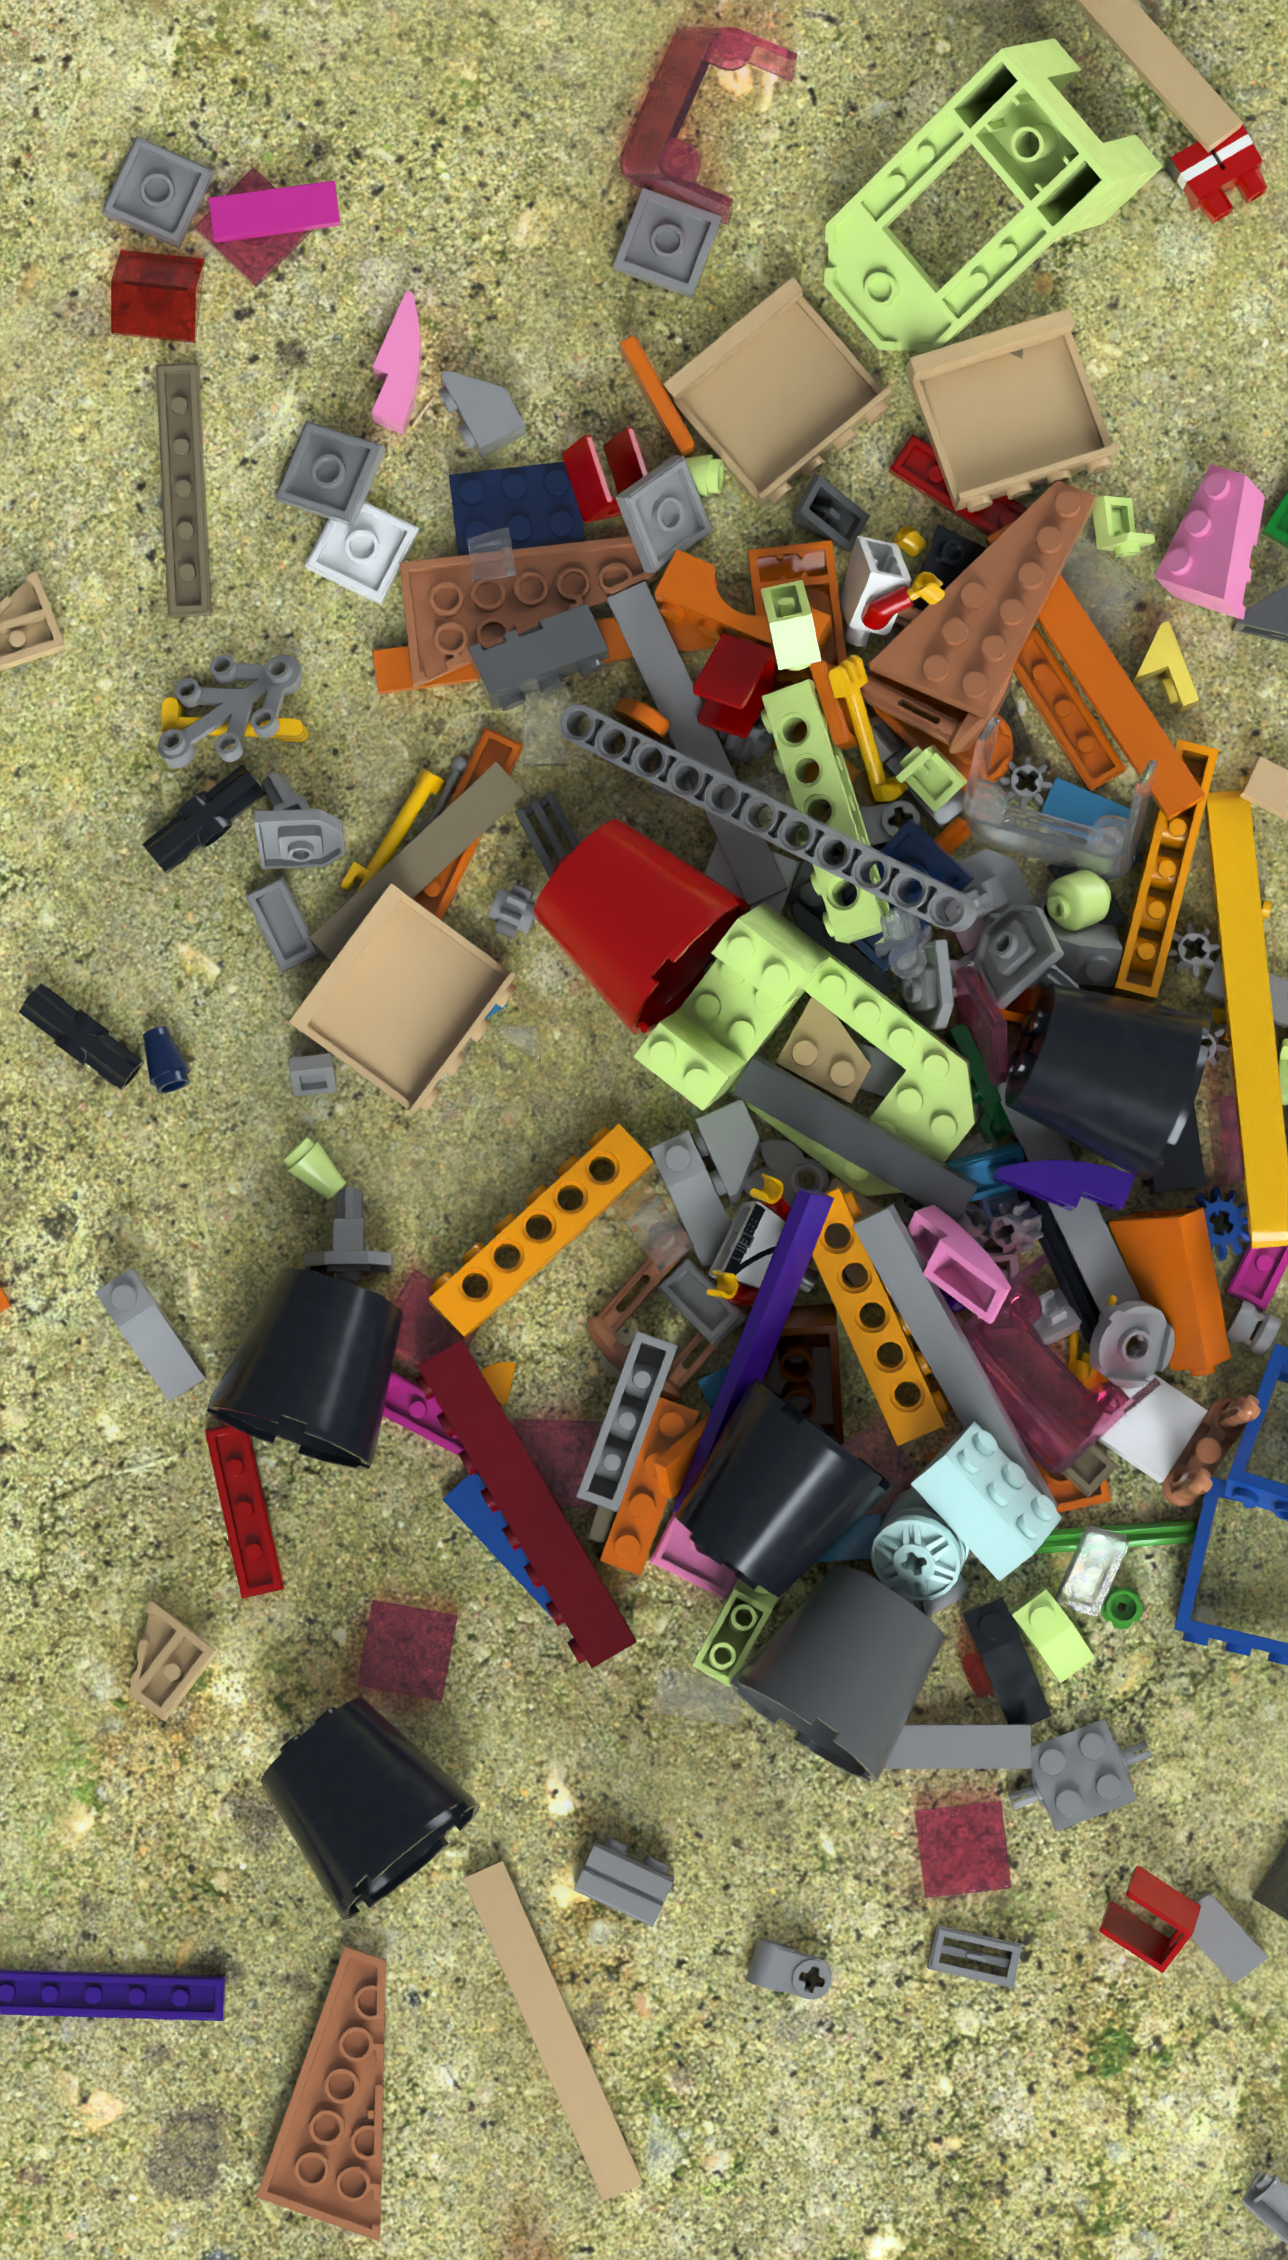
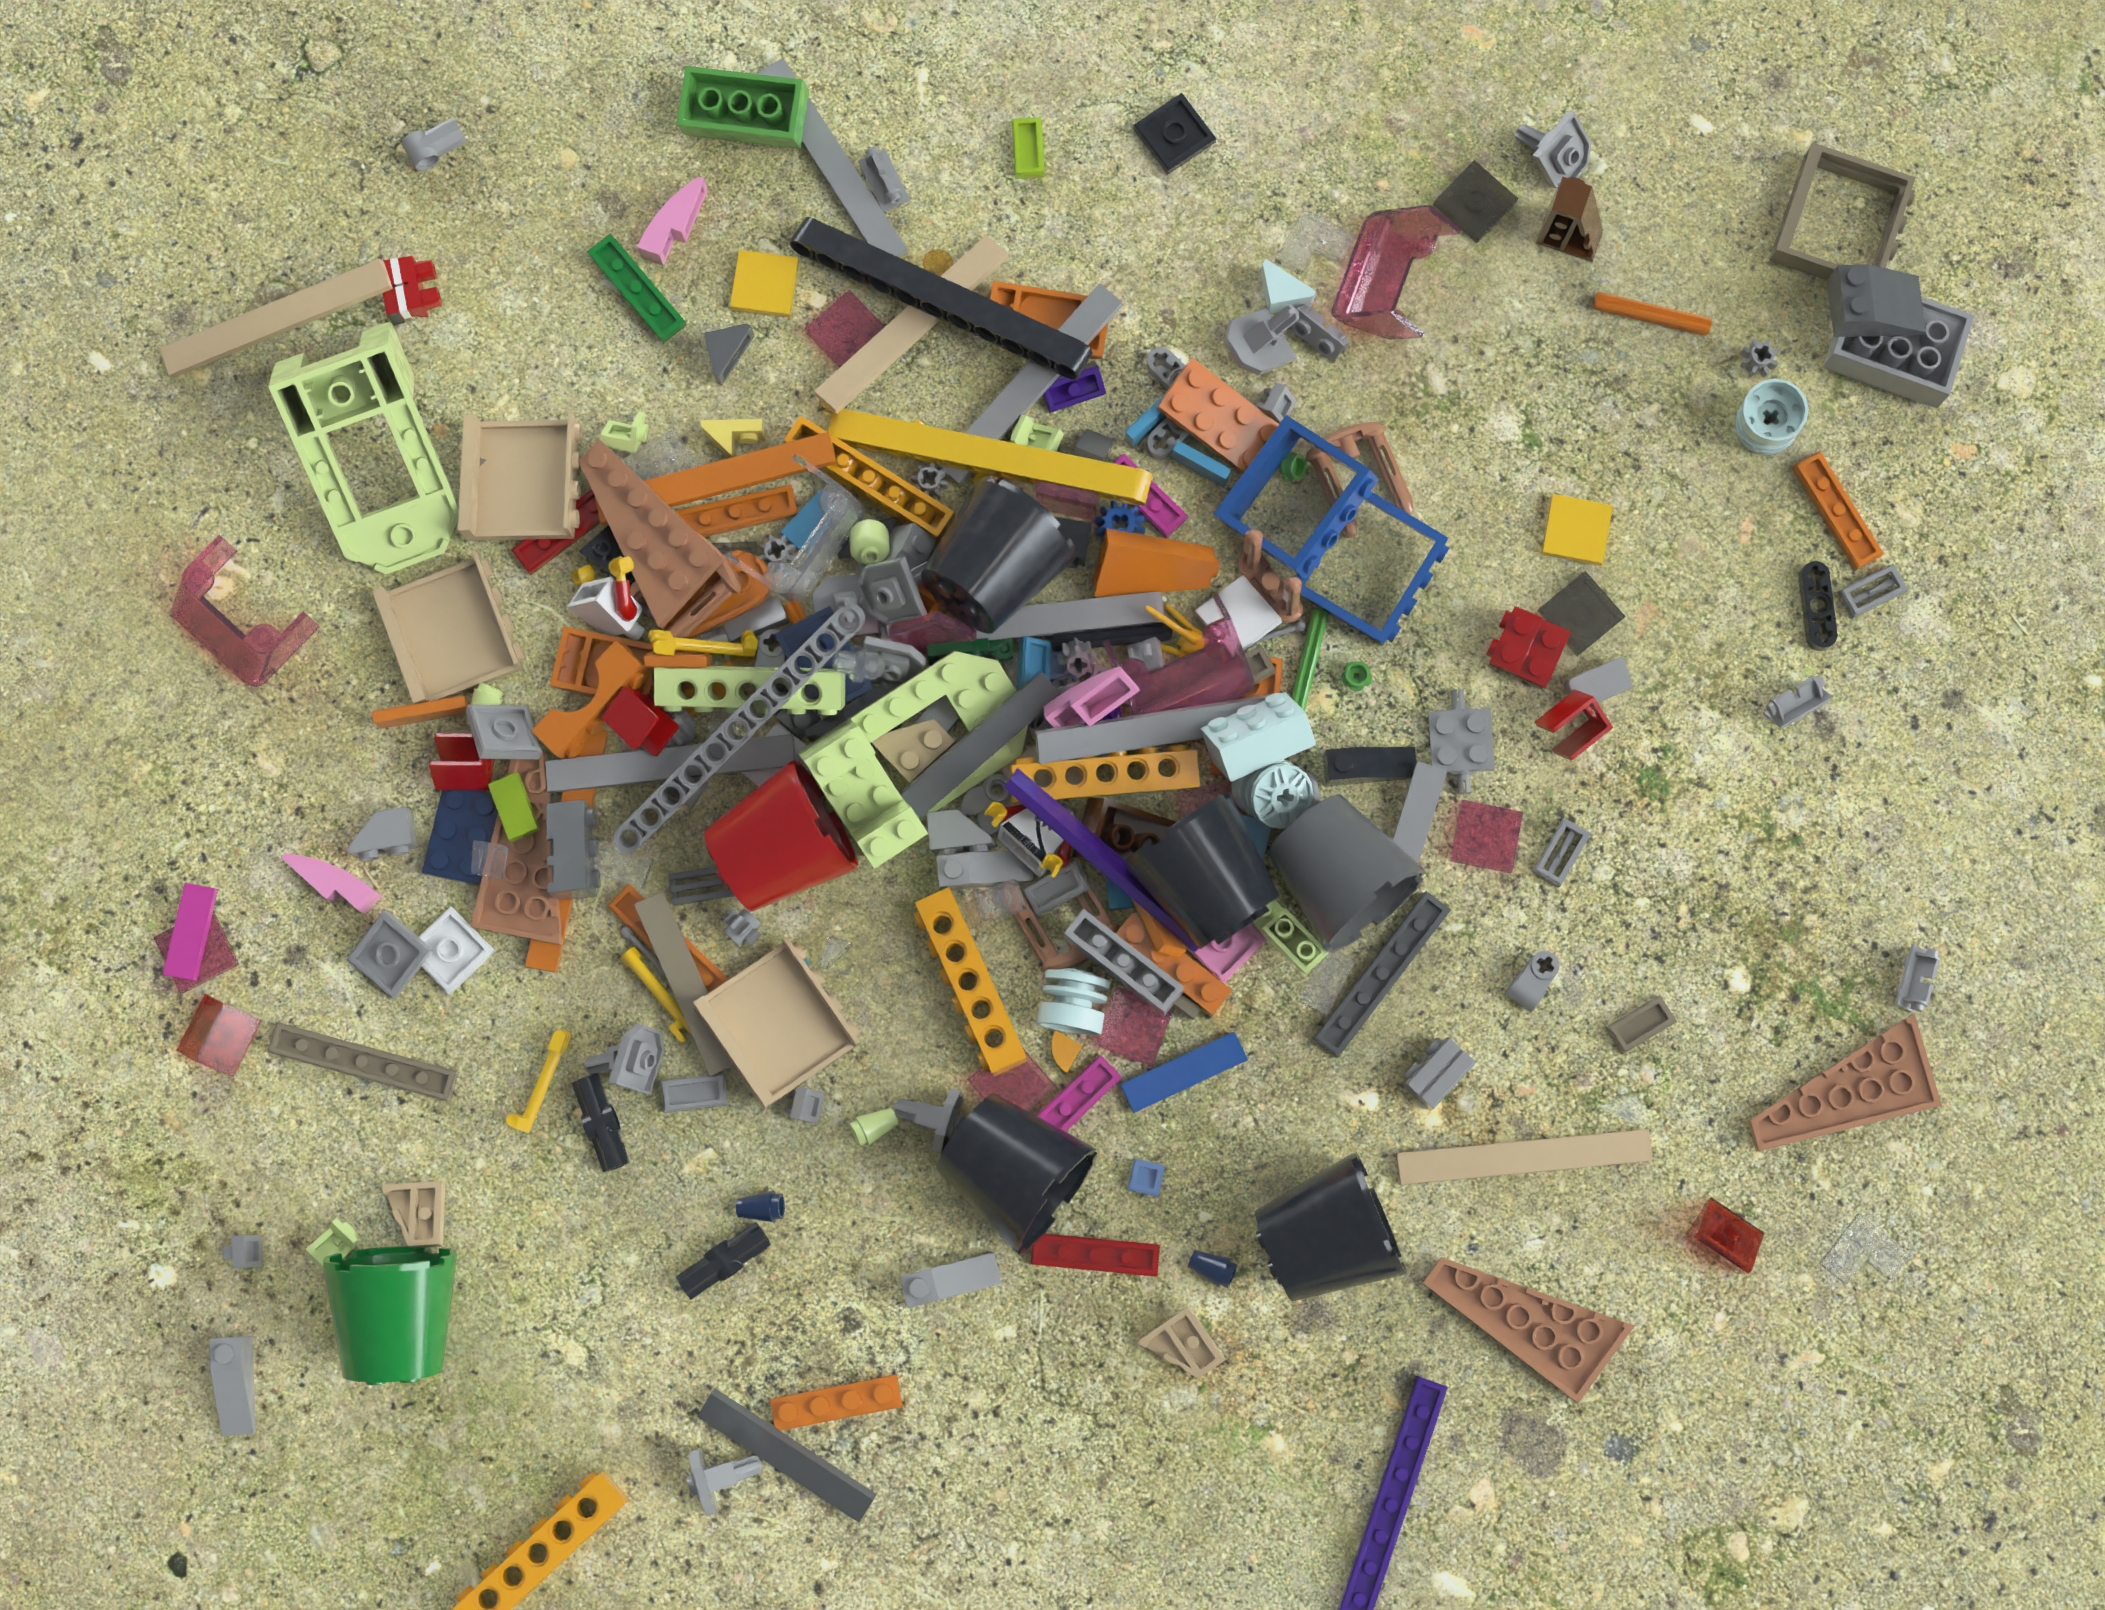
camera: 70 degrees left, 5 degrees down
light grey tile [101,136,214,249] -> none
light grey plant [158,654,302,768] -> none
clear pink tile [357,1599,458,1701] -> none
dark red brick [415,1340,637,1668] -> none
orange tile [612,698,671,739] -> none
light grey plate [613,188,722,299] -> none
yellowish green slope [761,580,821,670] -> none
dark grey slope [792,474,870,553] -> none
yellowish green bracket [895,744,968,813] -> none
clear red tile [958,1651,994,1699] -> none
dark purple slope [991,1160,1136,1211] -> none
yellowish green slope [1009,1588,1095,1683] -> none
clear plate [1055,1524,1129,1617] -> none
light grey plate [1090,1300,1175,1388] -> none
bright pink wedge [1154,464,1265,620] -> none
light grey wheel [1226,1299,1282,1358] -> none
none -> lime tile [488,772,540,842]
none -> light aqua wheel [1036,968,1110,1036]
none -> medium blue tile [1127,1158,1165,1197]
none -> dark blue cone [1188,1250,1238,1288]
none -> light grey hinge [1248,620,1306,648]
none -> dark grey tile [1312,891,1451,1058]
none -> red plate [1486,606,1571,689]
none -> dark tan tile [1605,995,1677,1054]

